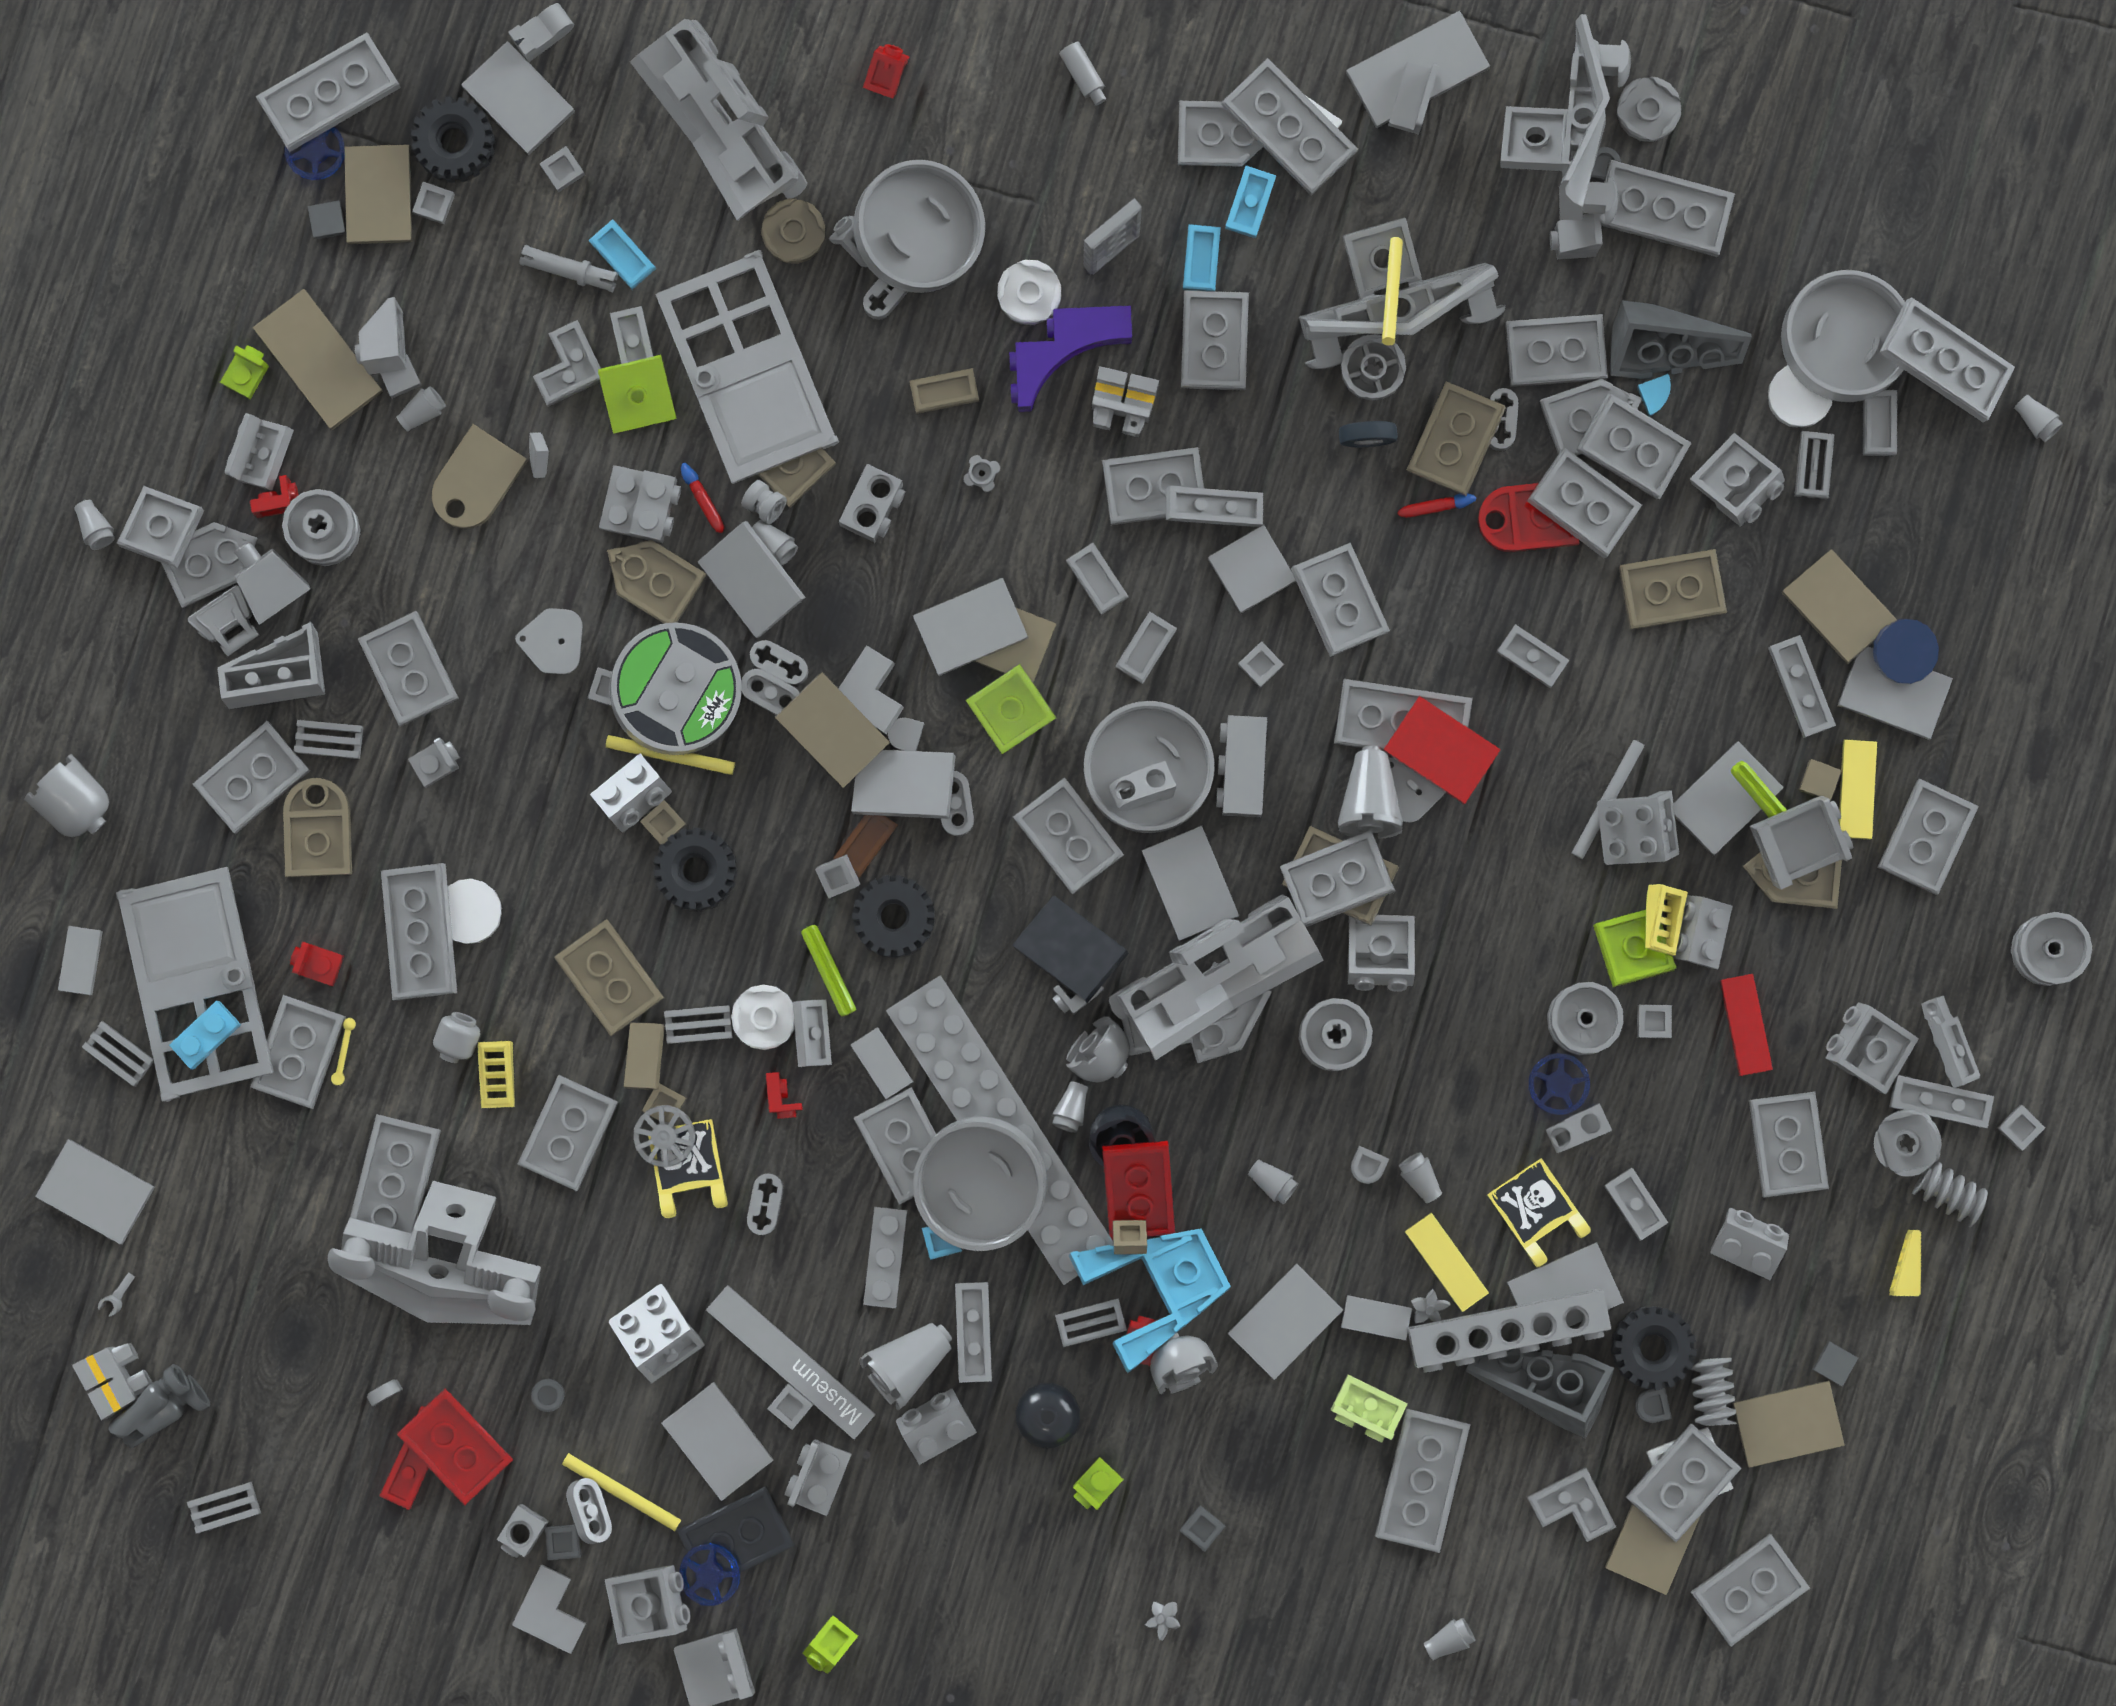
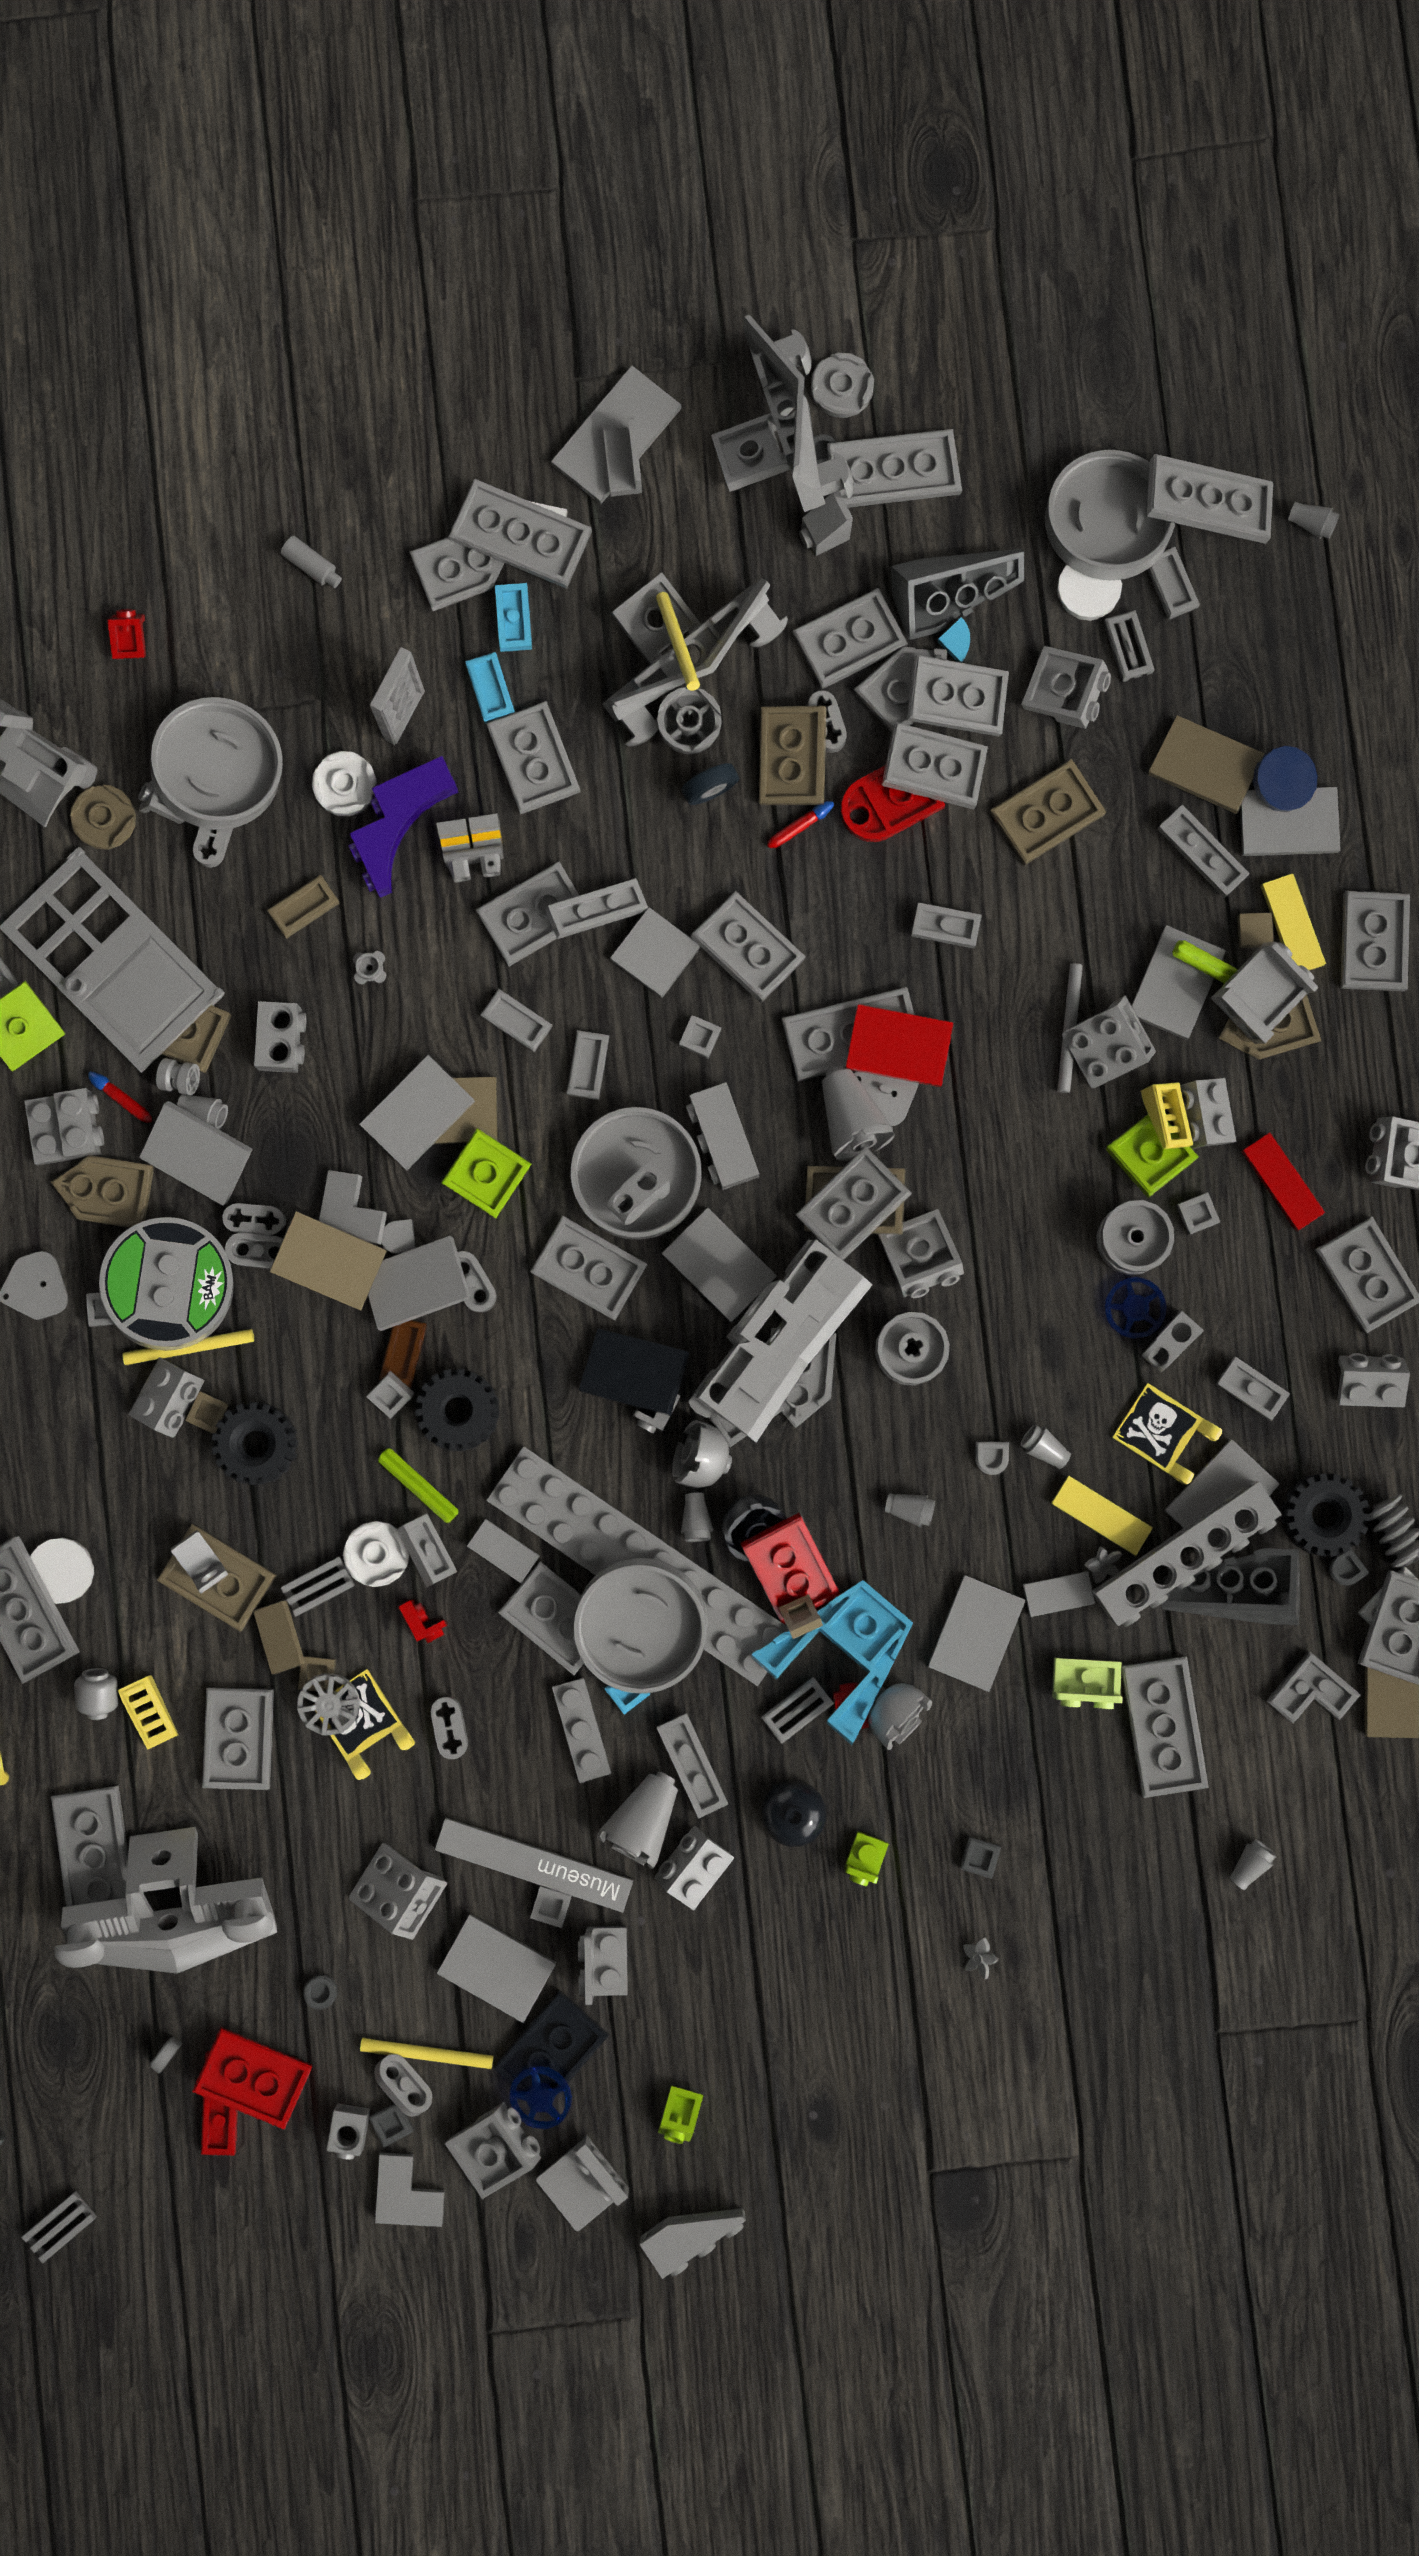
camera: 25 degrees left, 0 degrees up
none -> light grey bracket [170,1530,228,1594]

